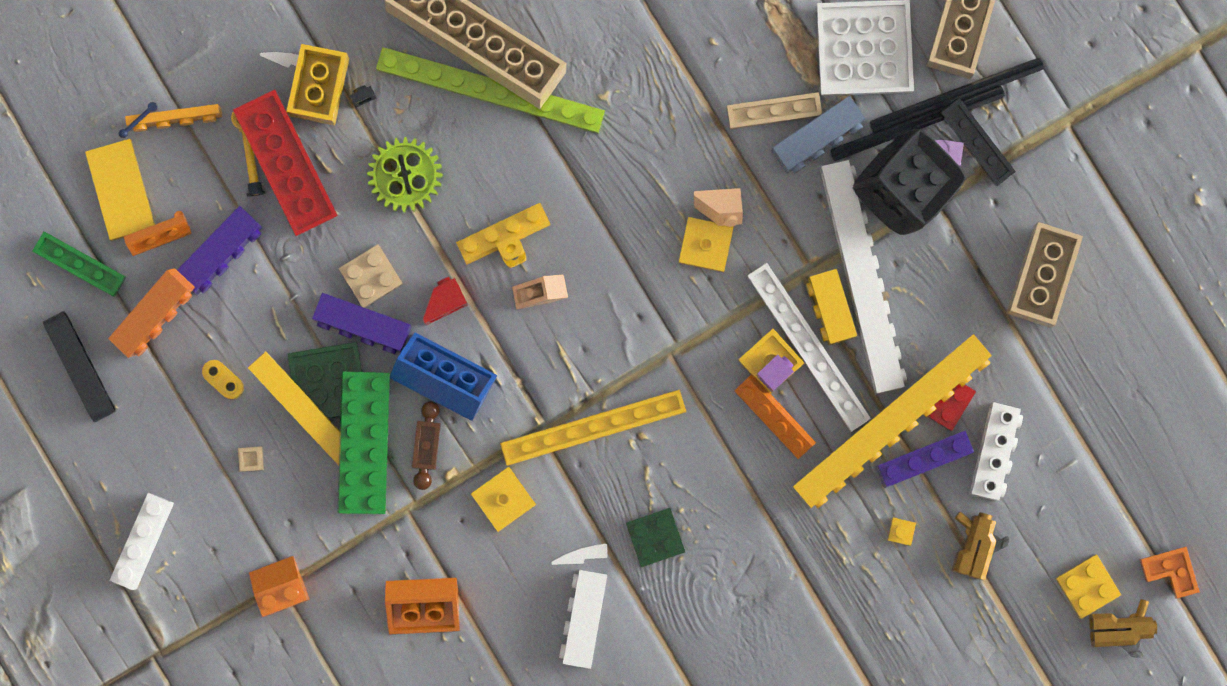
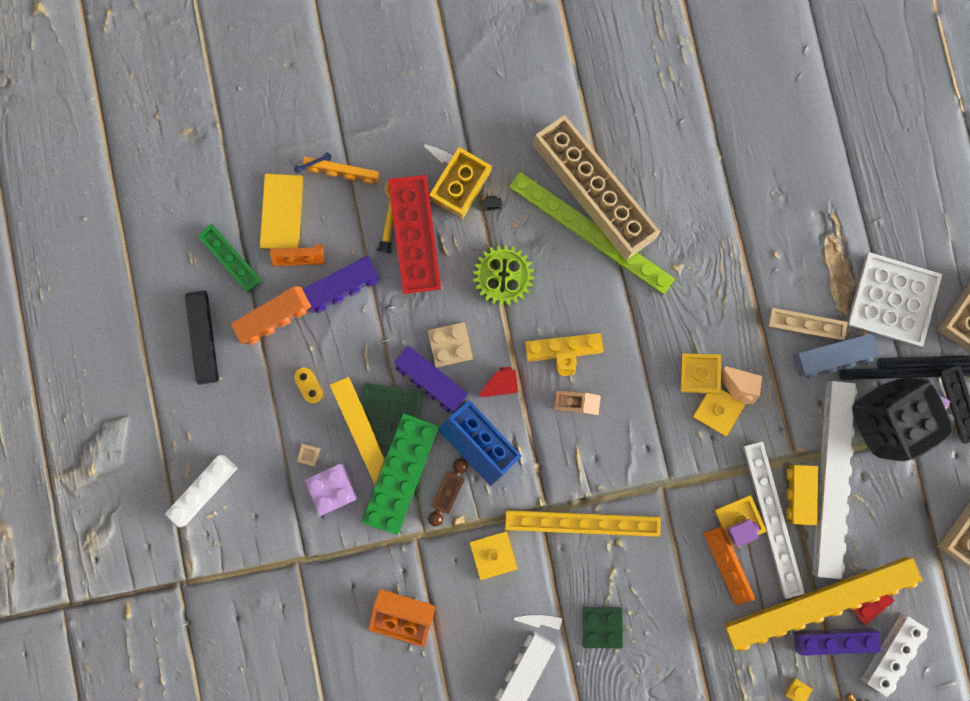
camera: 20 degrees right, 0 degrees up
orange slope [249,556,310,617] -> none
none -> lavender brick [305,464,359,516]
none -> yellow plate [681,353,721,394]

